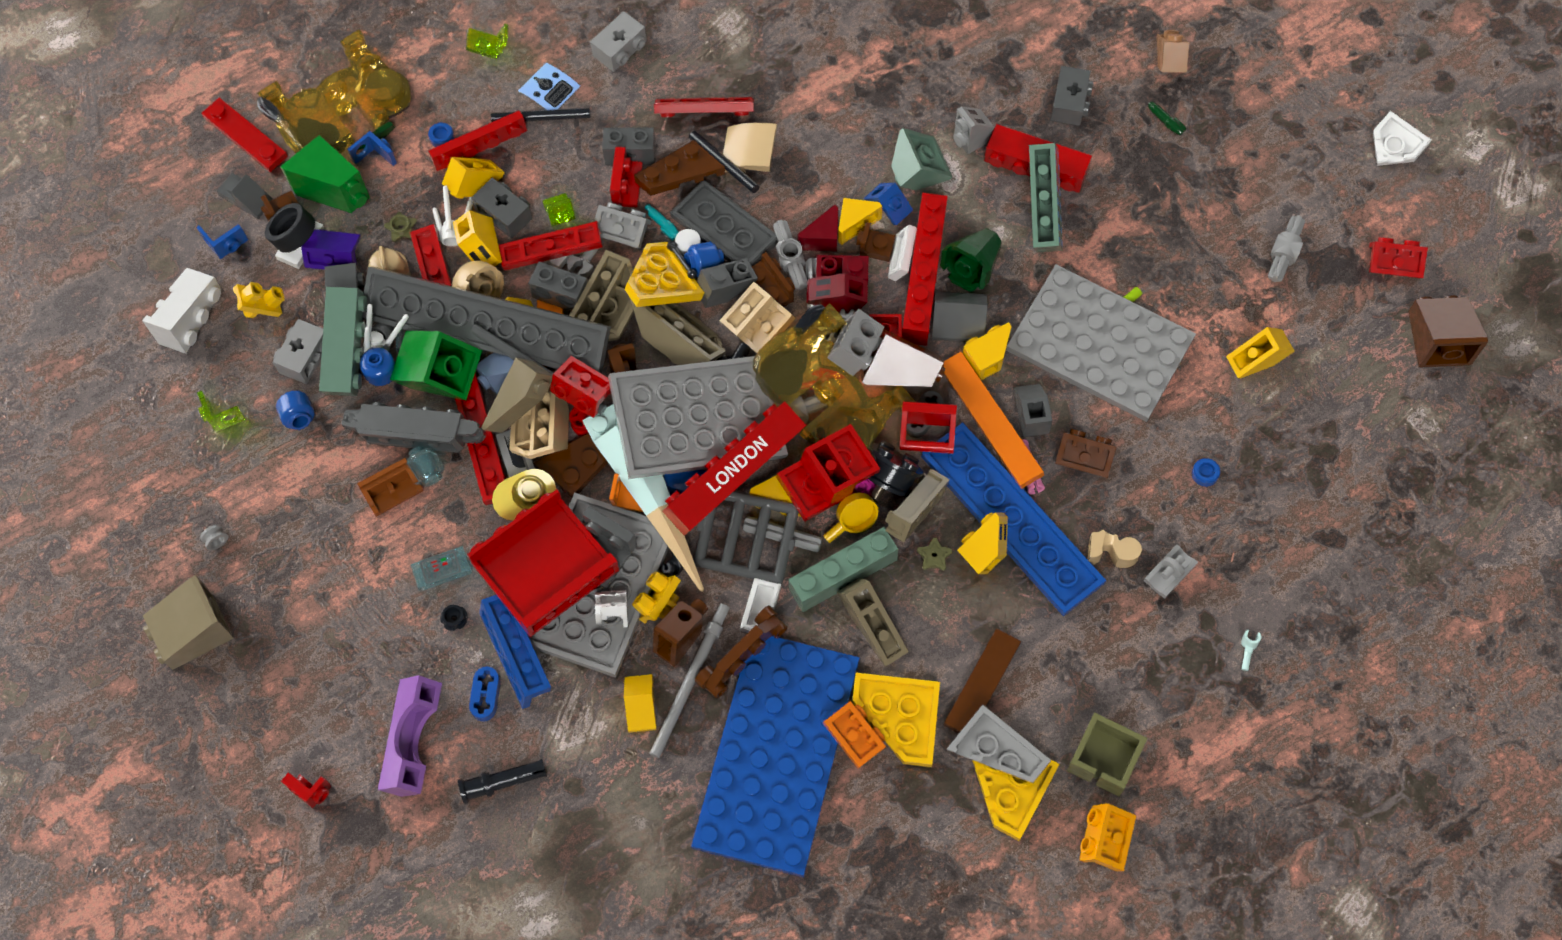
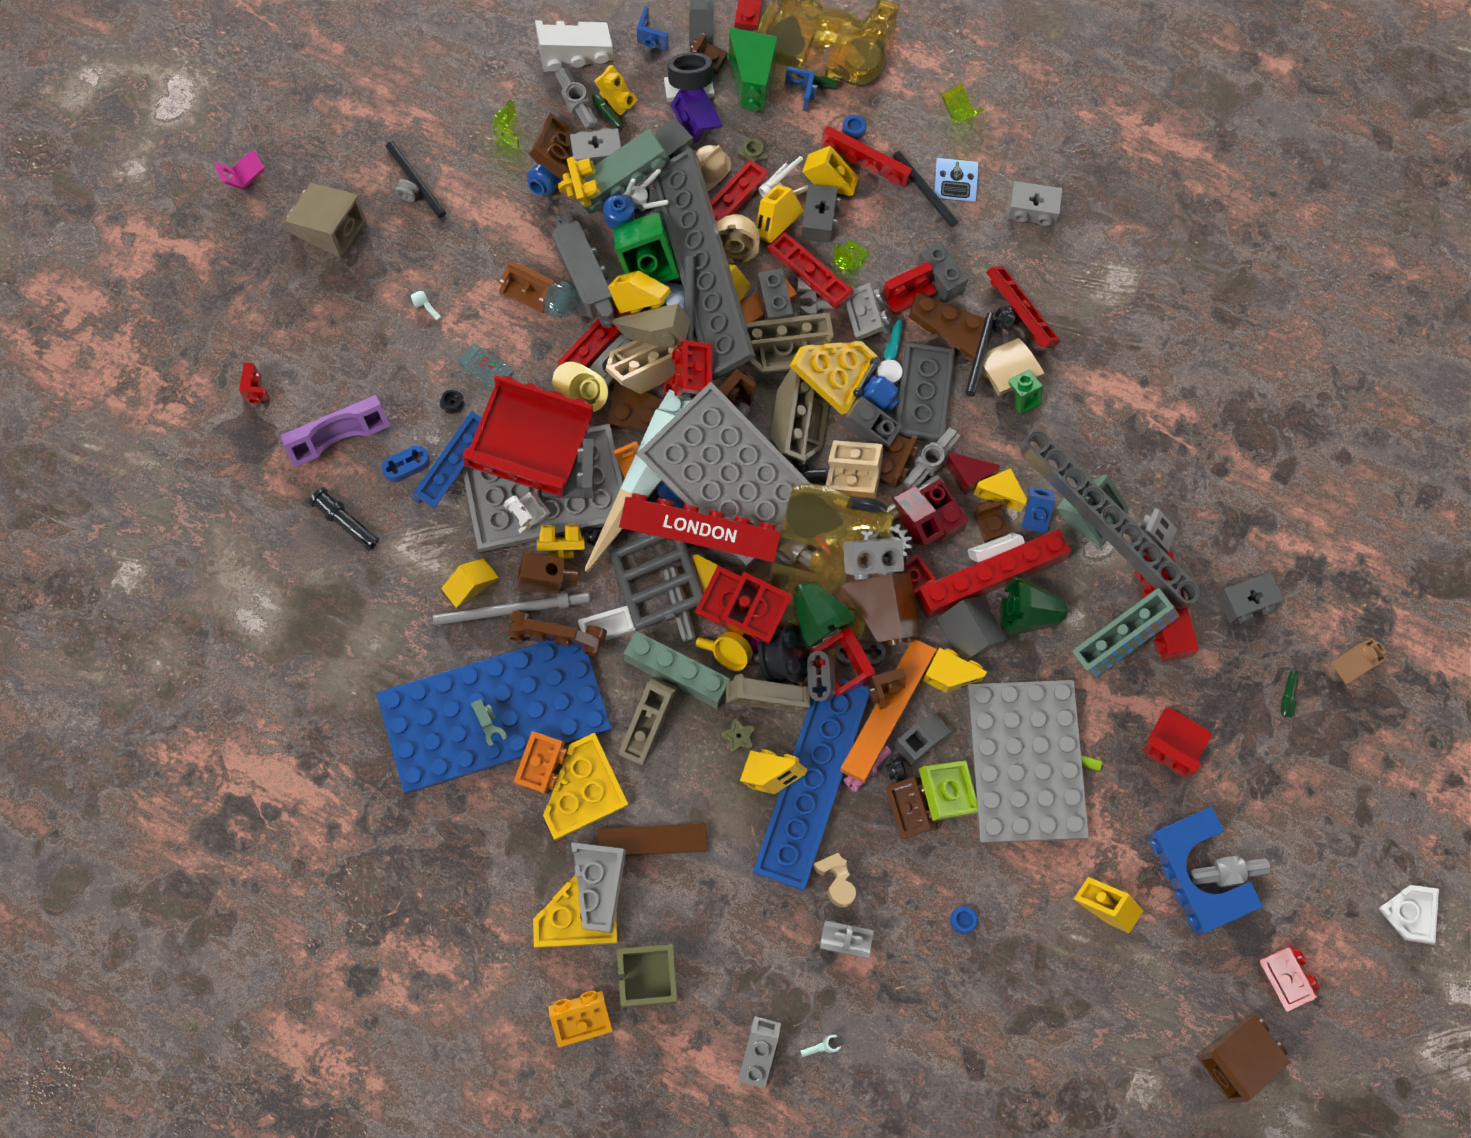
camera: 50 degrees right, 5 degrees up
none -> dark pink bracket [214,150,265,190]
none -> black bar [385,141,446,218]
none -> light aqua hand [411,291,441,321]
none -> sand green plate [471,699,507,748]
none -> reddish brown wing [529,112,571,181]
none -> light grey axle [555,68,597,129]
none -> yellow hips [558,157,601,207]
none -> dark green piece [592,93,623,129]
none -> yellow slope [608,271,671,313]
none -> light grey bracket [738,1016,781,1088]
none -> dark green cone [793,581,855,650]
none -> dark grey beam [807,651,836,702]
none -> reddish brown bracket [868,668,906,710]
none -> black plate [886,757,907,783]
none -> lime tile [919,761,979,821]
none -> black plate [993,306,1016,329]
none -> green bracket [1008,370,1043,415]
none -> dark grey beam [1020,430,1200,609]
none -> red bracket [1141,708,1211,778]
none -> blue arch [1148,807,1263,936]

